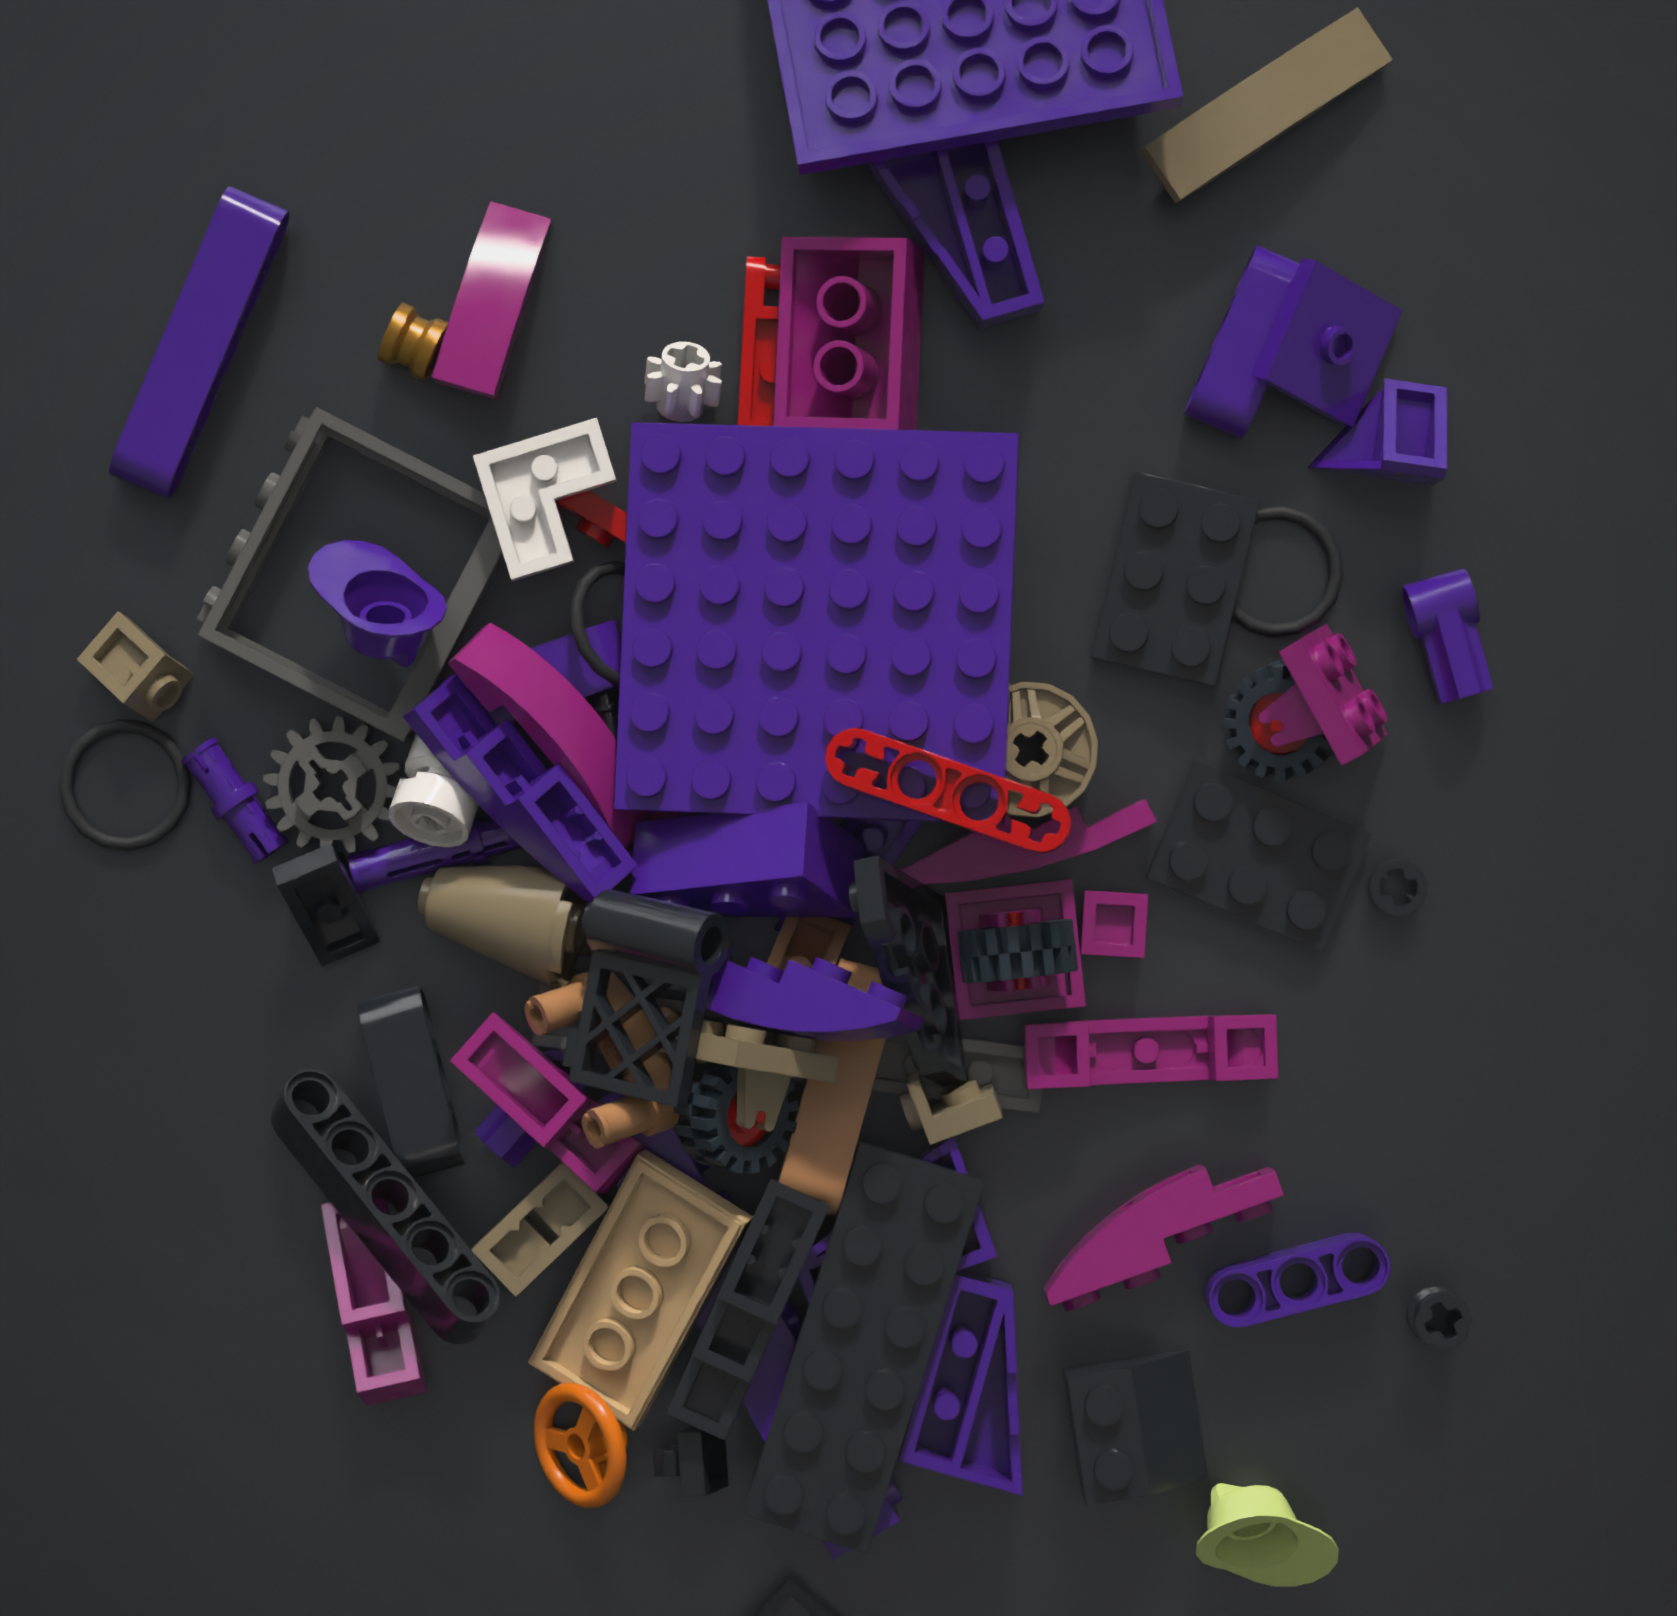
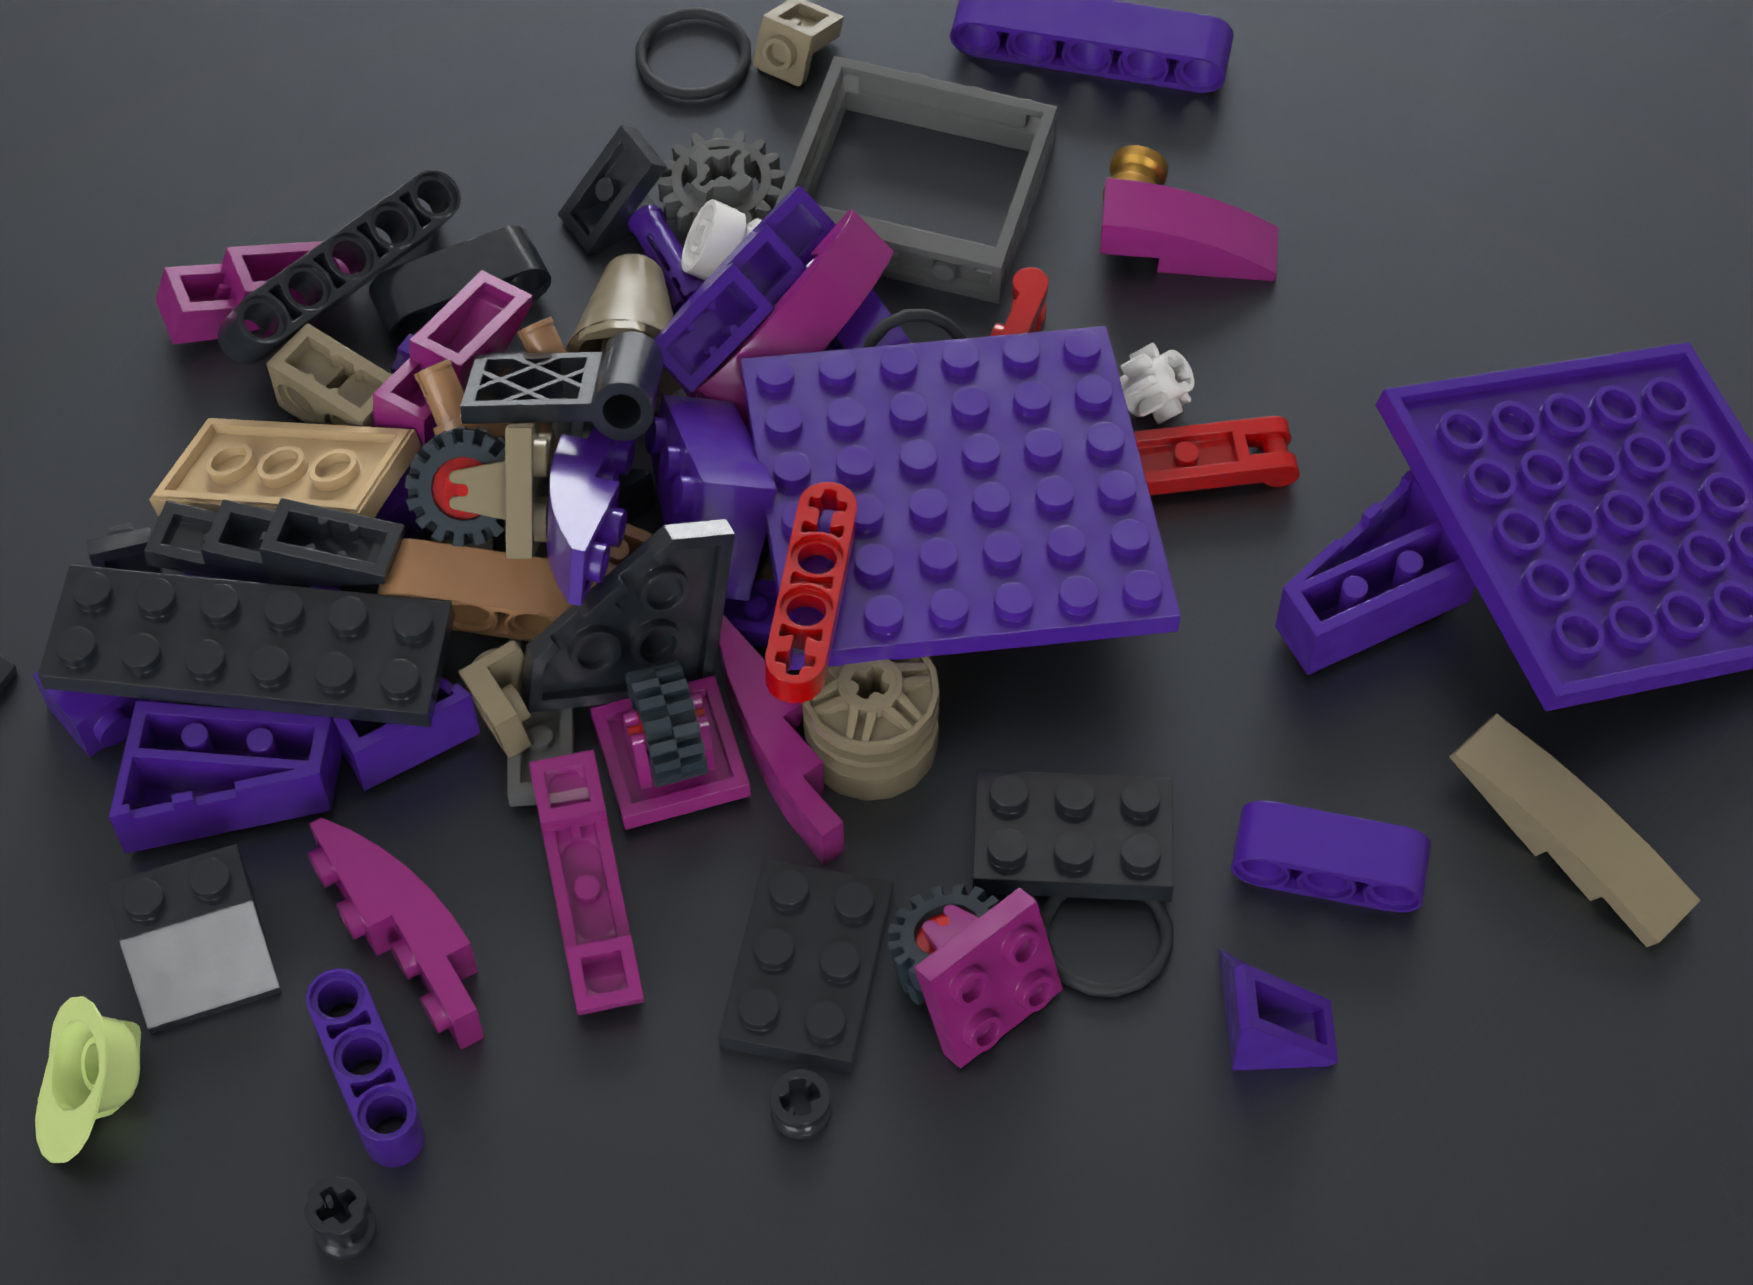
camera: 85 degrees right, 30 degrees down
dark purple pin [181,737,289,865] -> none
dark purple piece [308,540,447,667] -> none
white plate [473,418,617,581] -> none
orange piece [533,1383,628,1508] -> none
magenta slope [773,237,925,430] -> none
magenta plate [1080,890,1148,958] -> none
dark purple plate [1252,258,1403,427] -> none
dark purple piece [1401,568,1494,704] -> none

